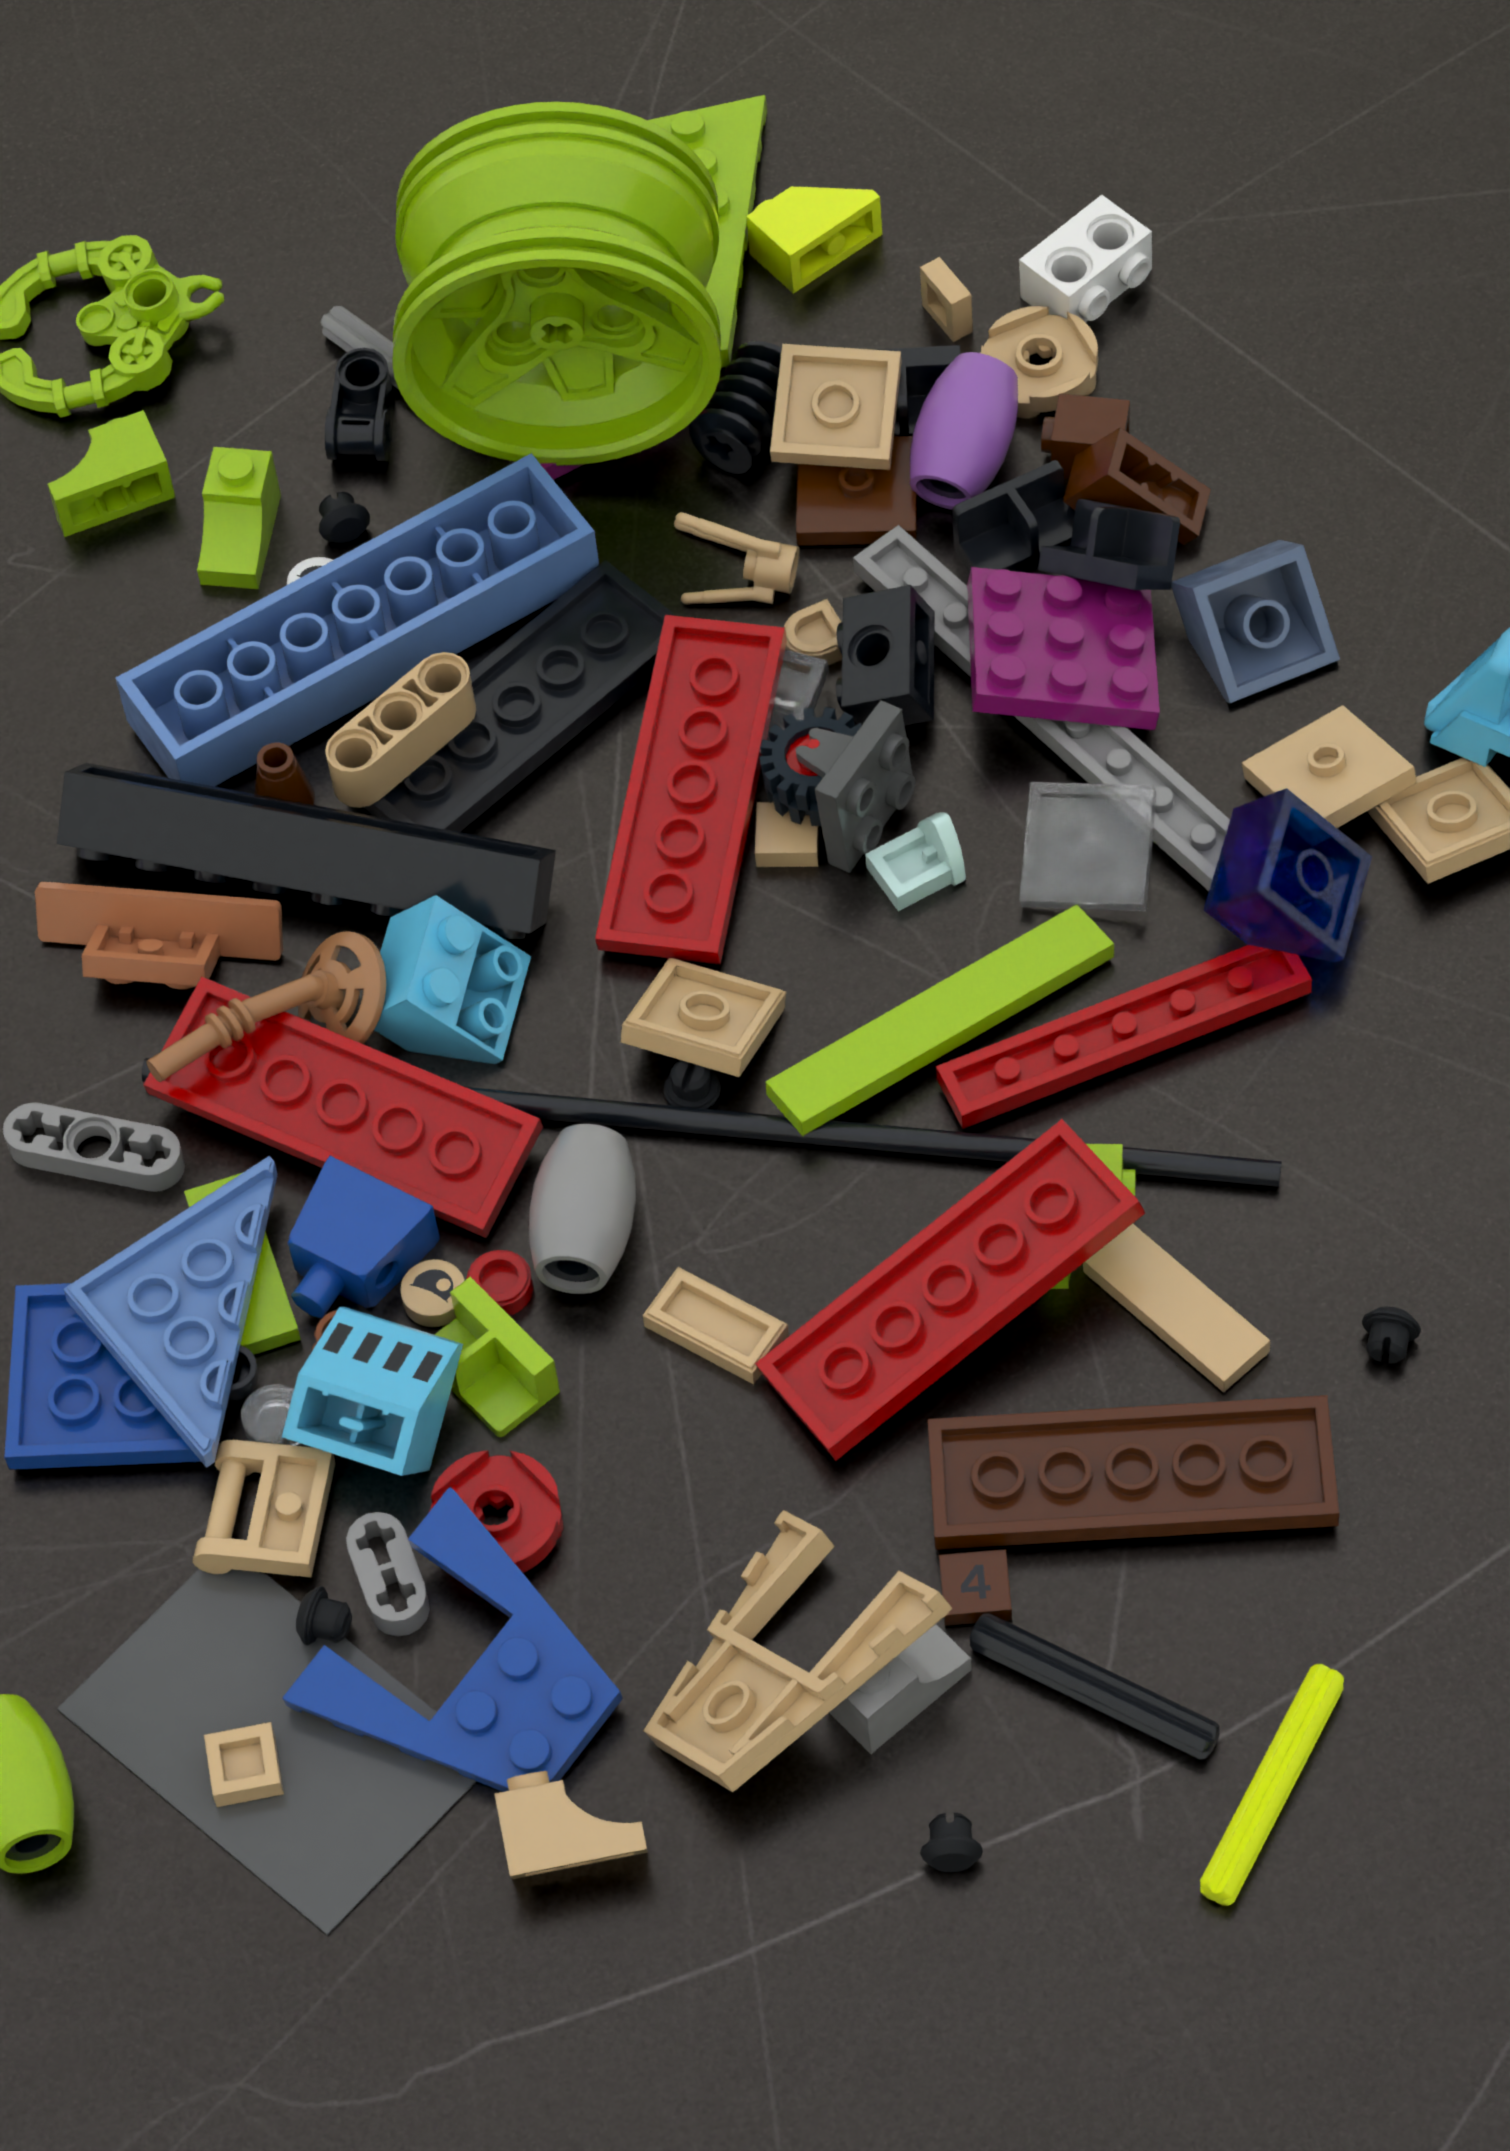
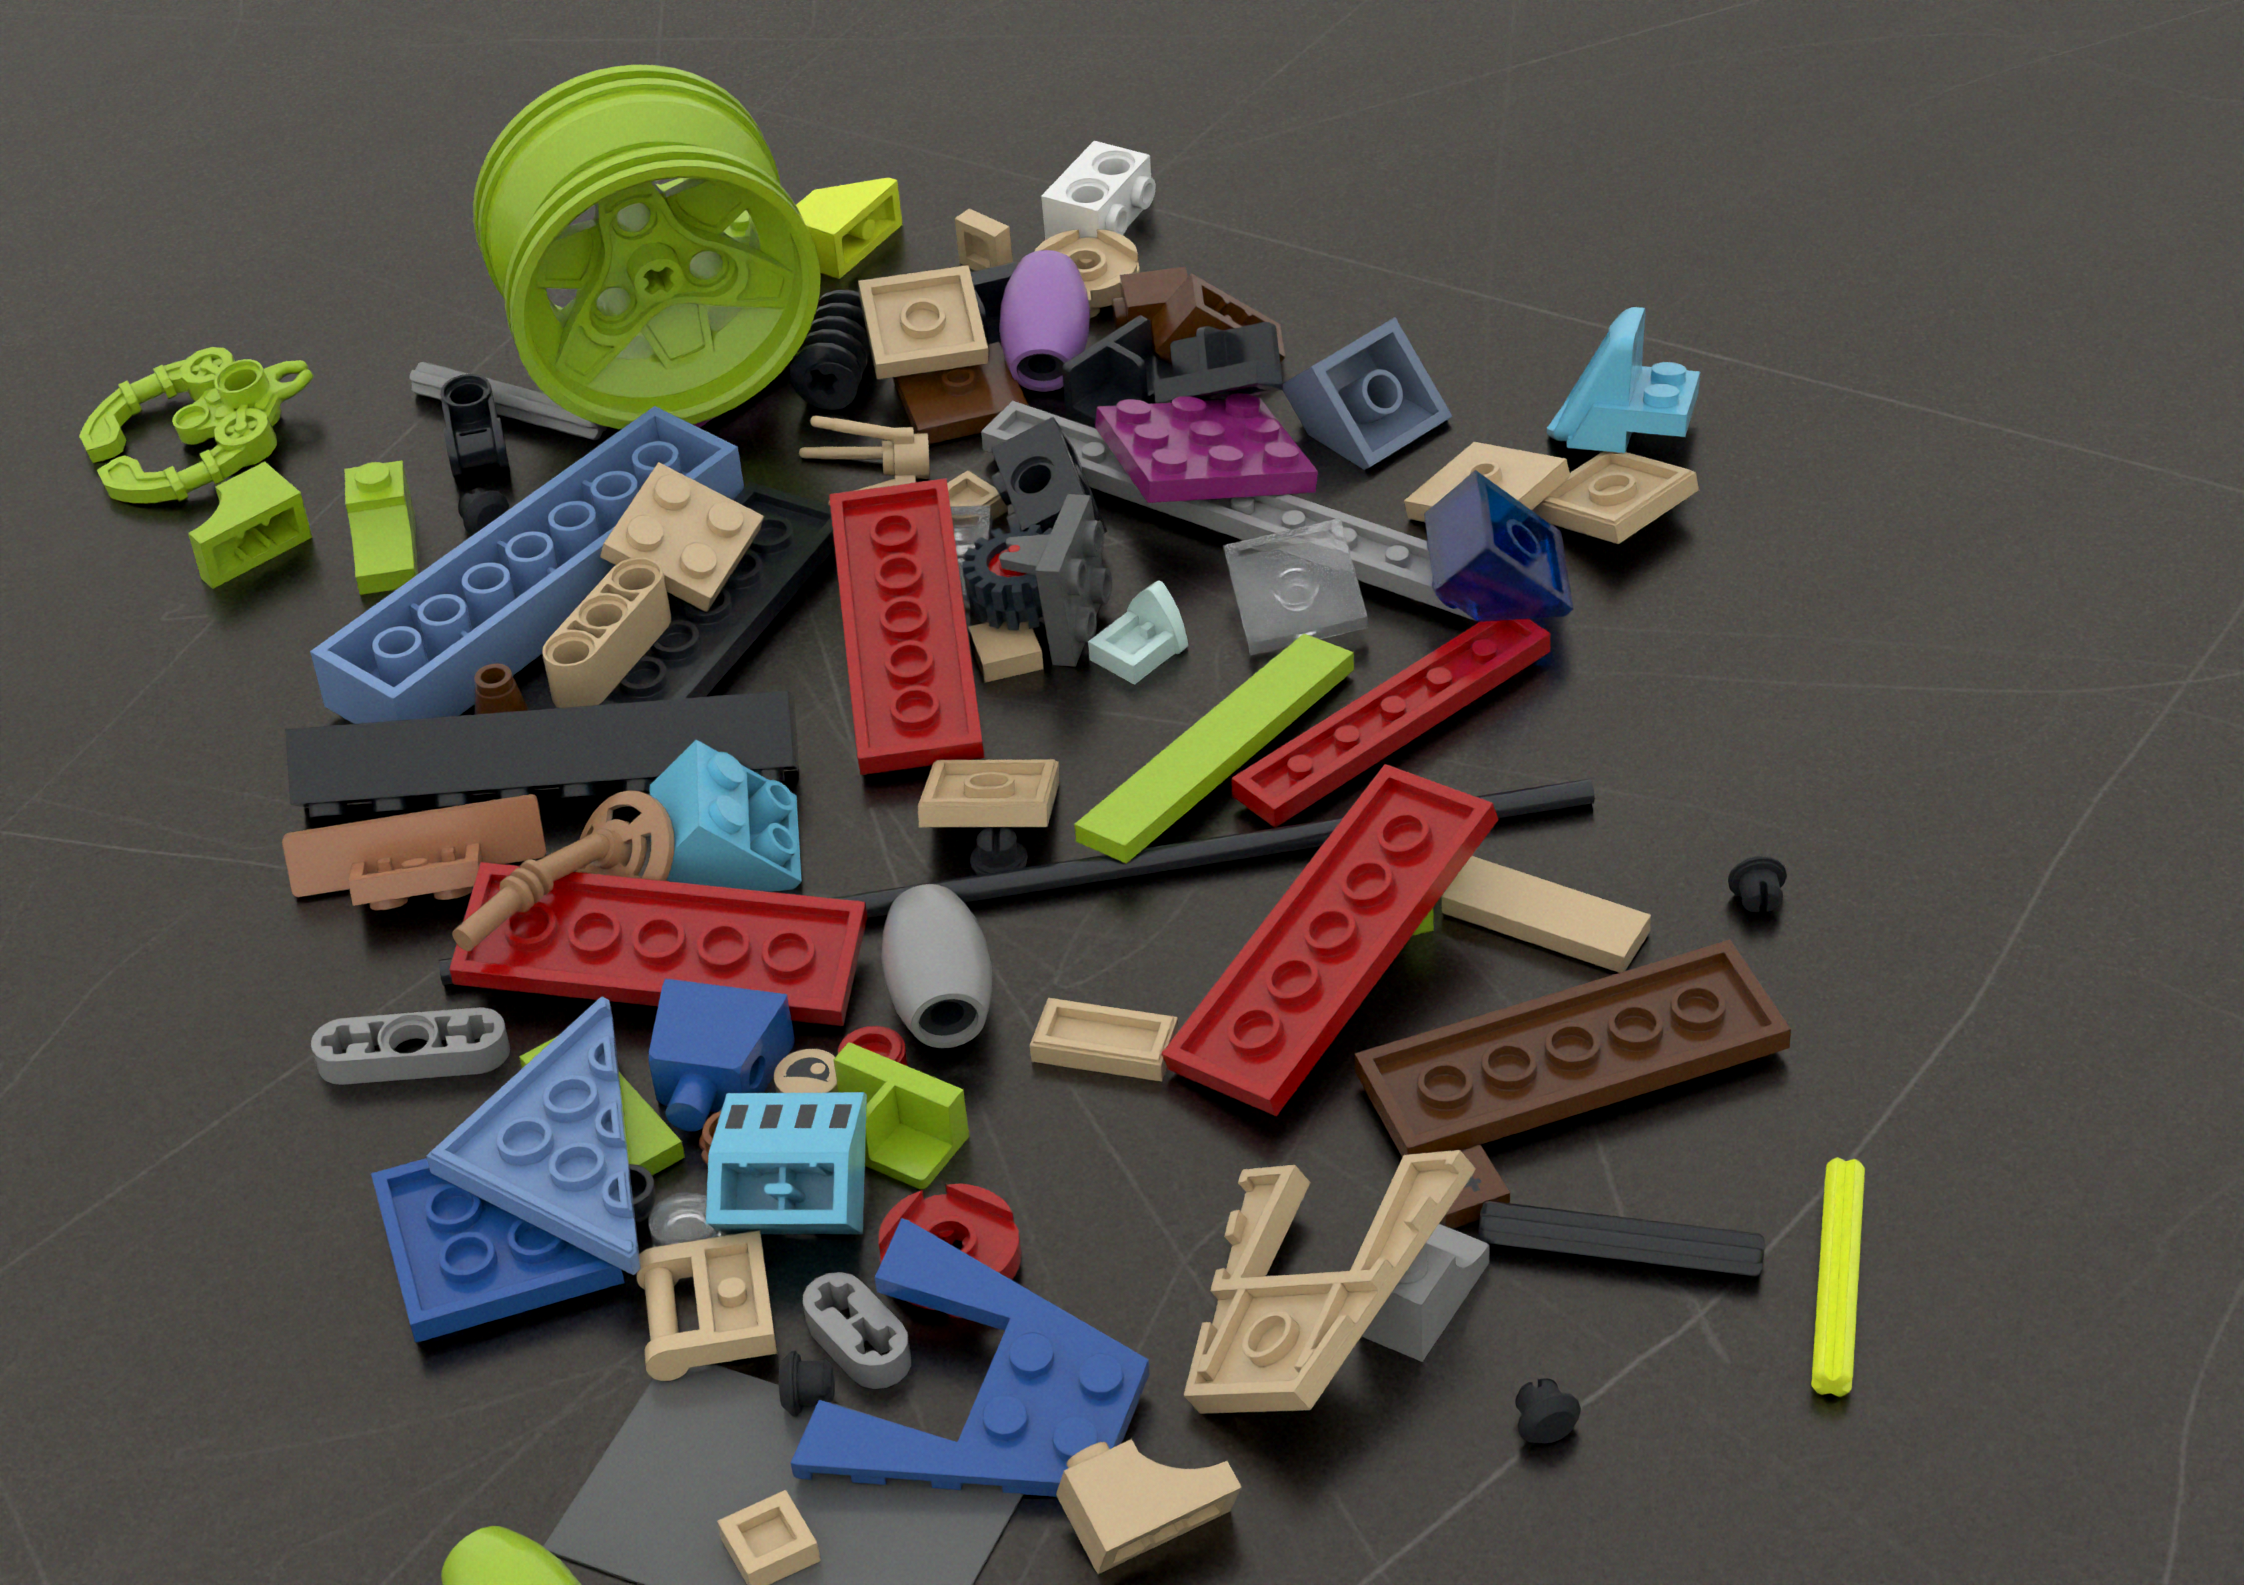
camera: 20 degrees left, 15 degrees down
none -> tan plate [600,462,764,612]

